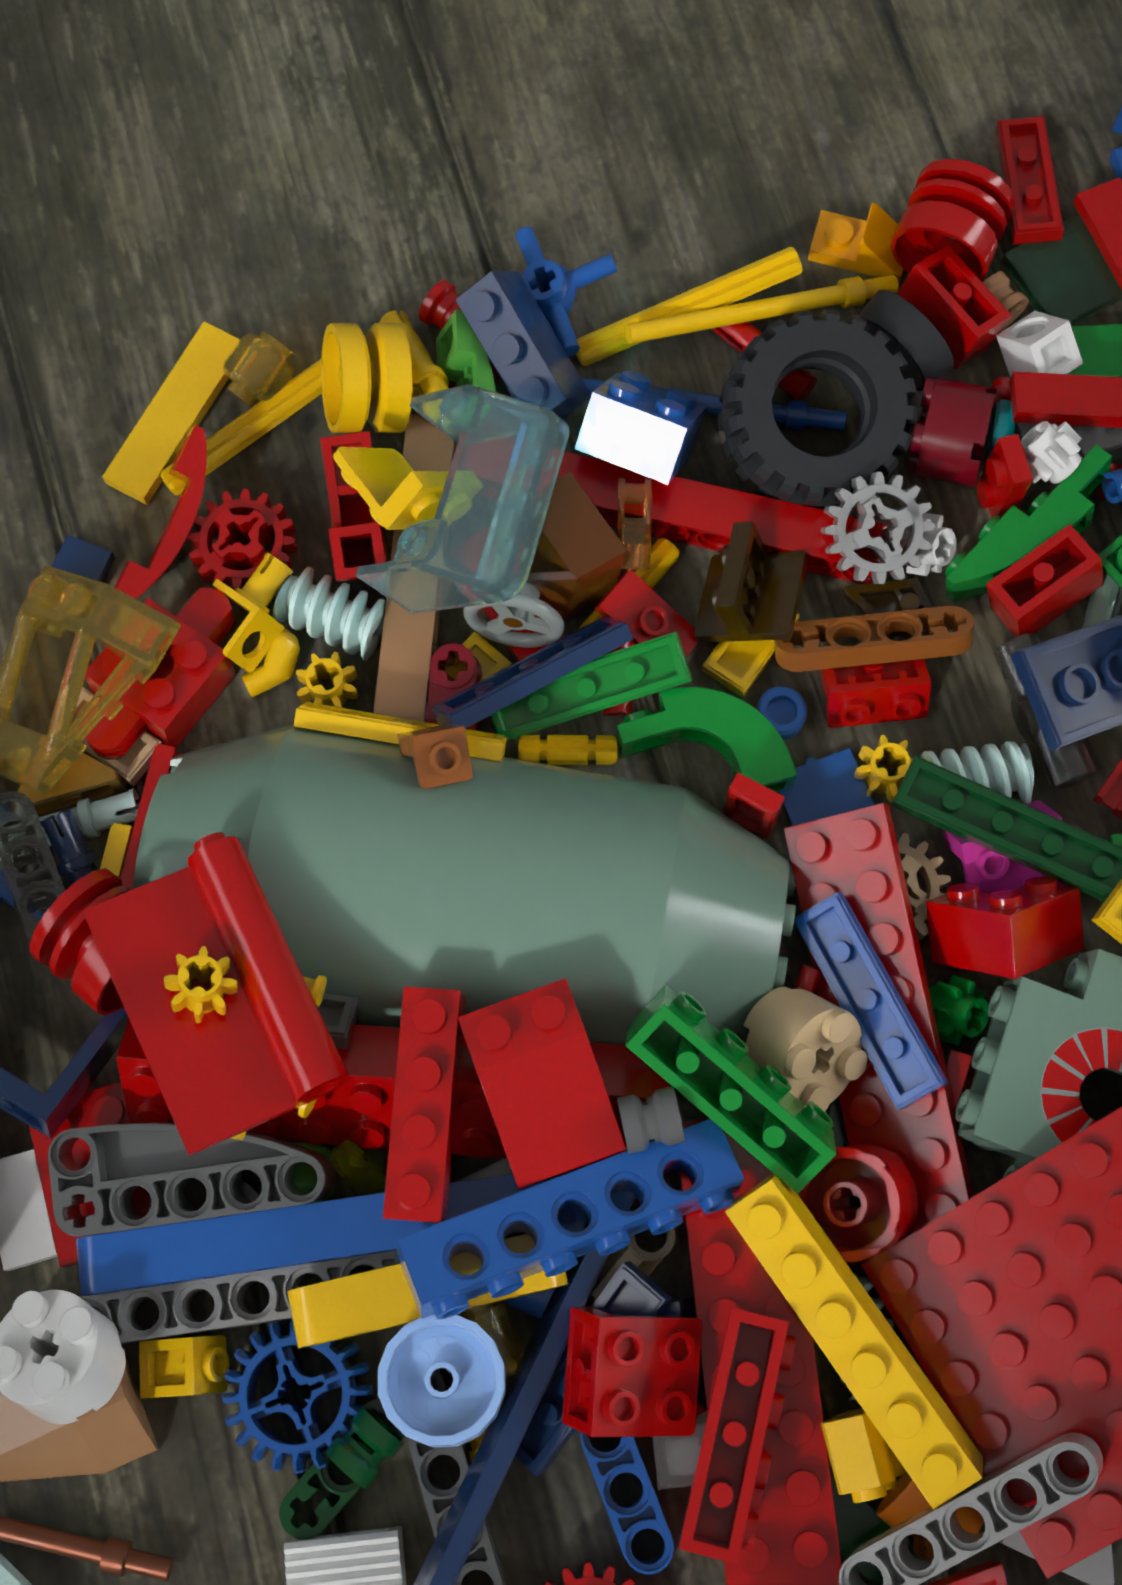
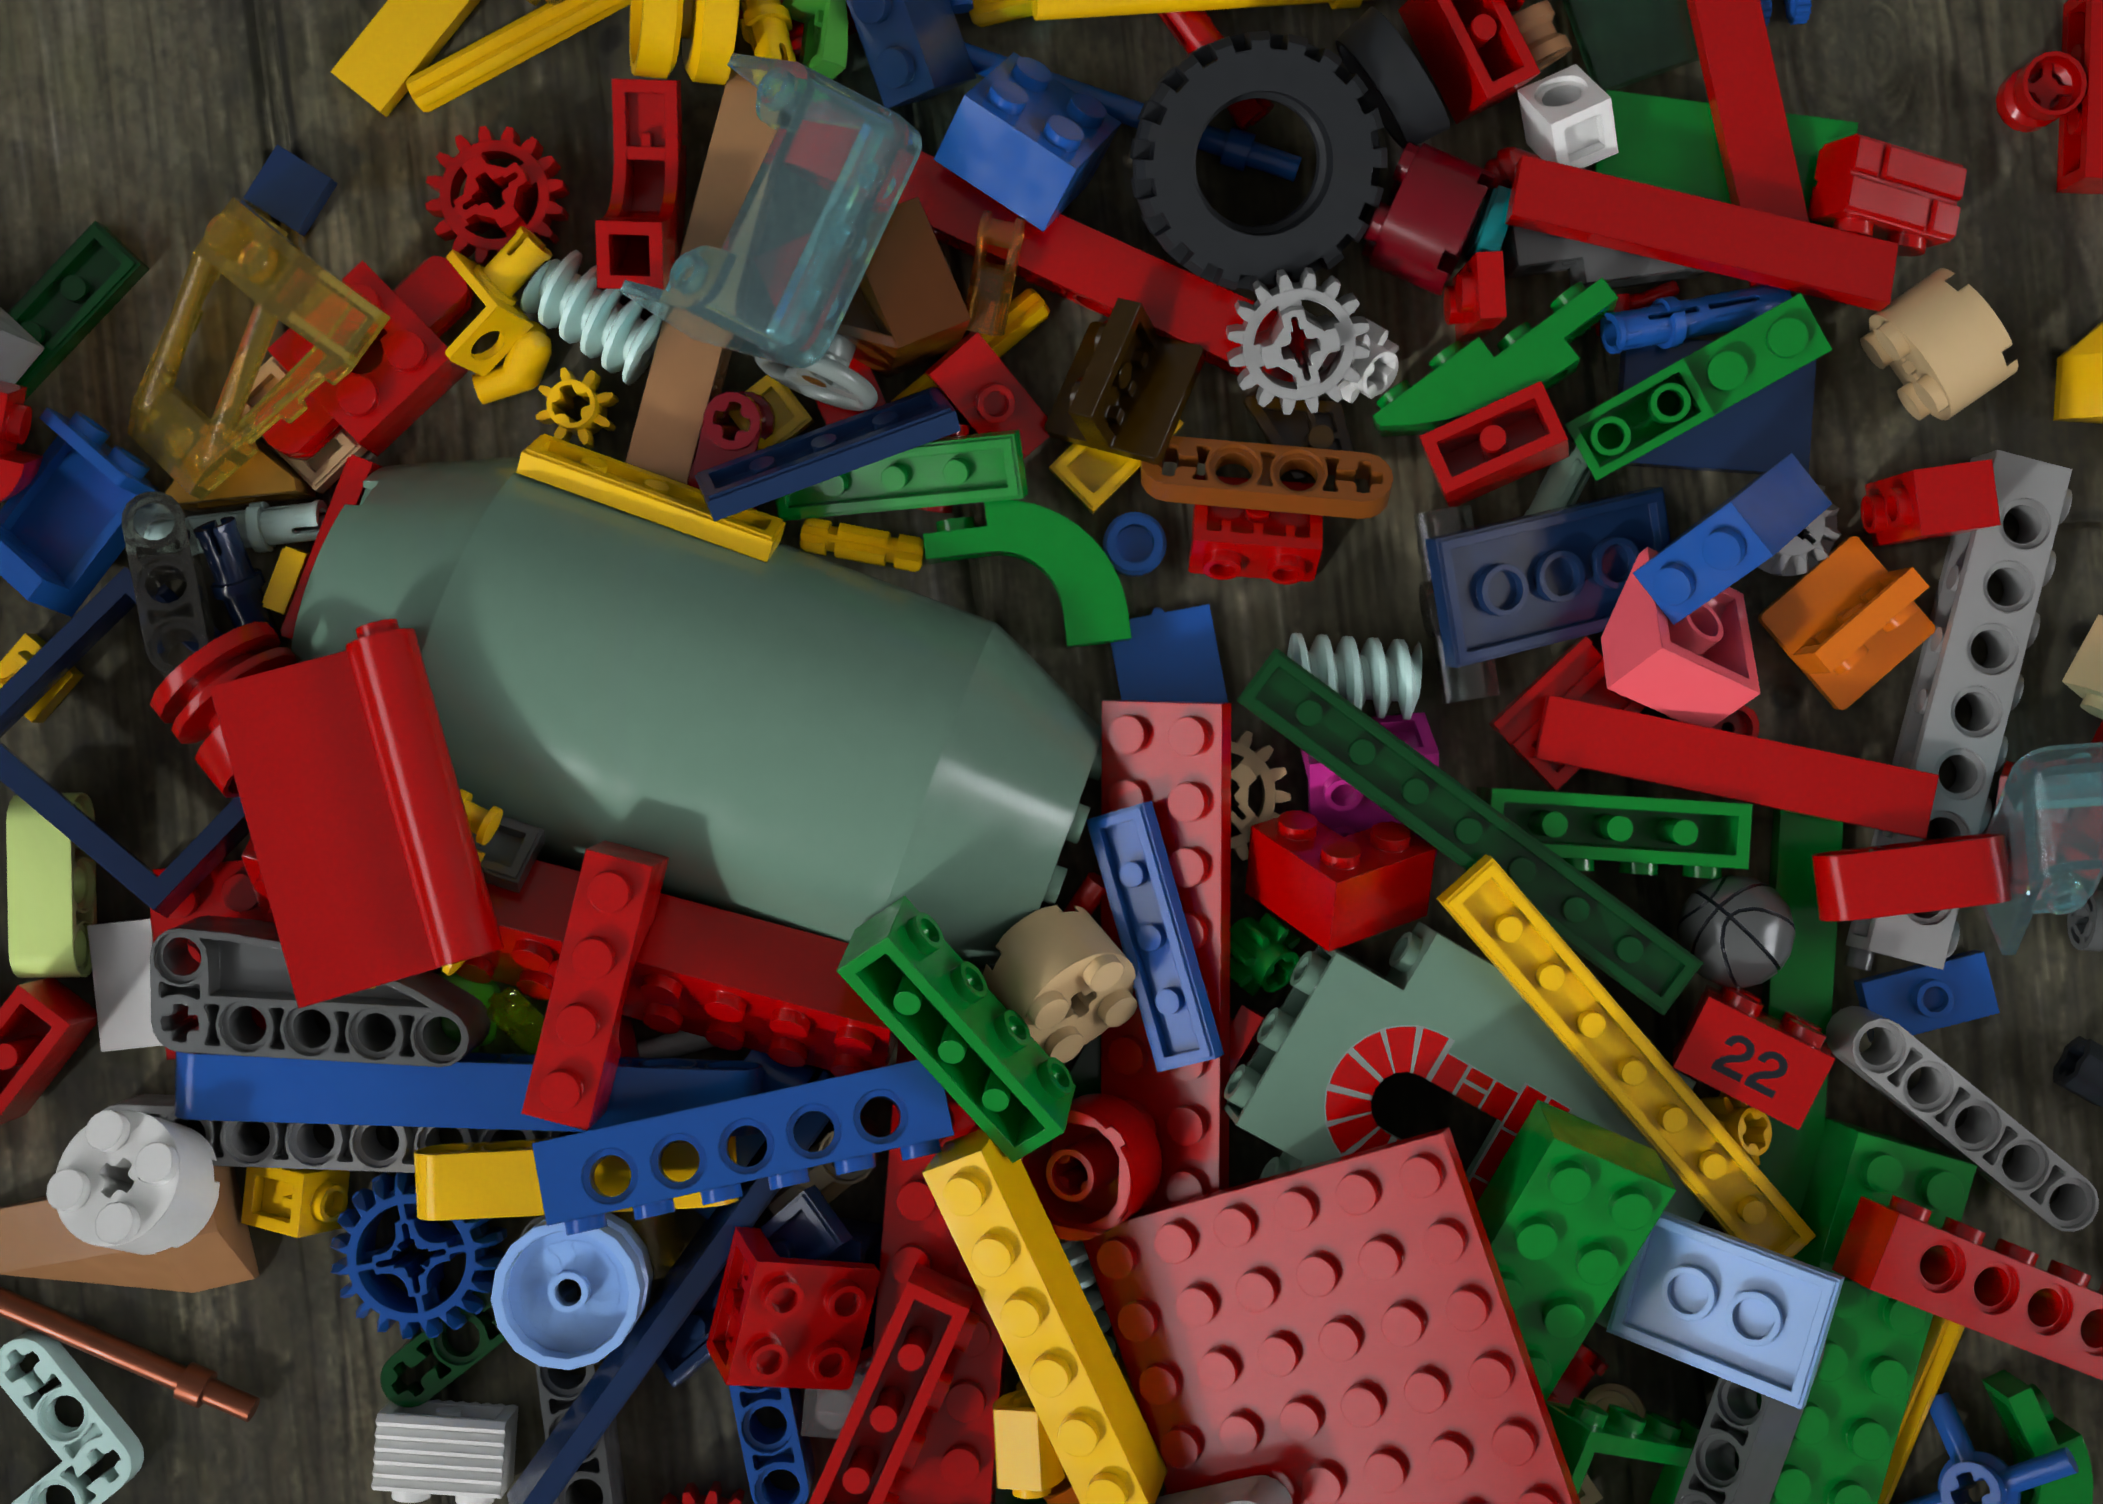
camera: 10 degrees right, 15 degrees up
red slope [105,425,207,611] -> none
yellow gear [164,946,238,1023] -> none
dark green wheel [325,1406,405,1489] -> none
yellow bracket [333,447,483,530] -> none
dark orange bracket [397,724,473,789] -> none
red slope [457,978,626,1190] -> none
dark grey wheel [617,1086,685,1154] -> none
red tile [722,772,785,839] -> none
yellow gear [854,735,913,802] -> none
white gear [1021,421,1082,484] -> none

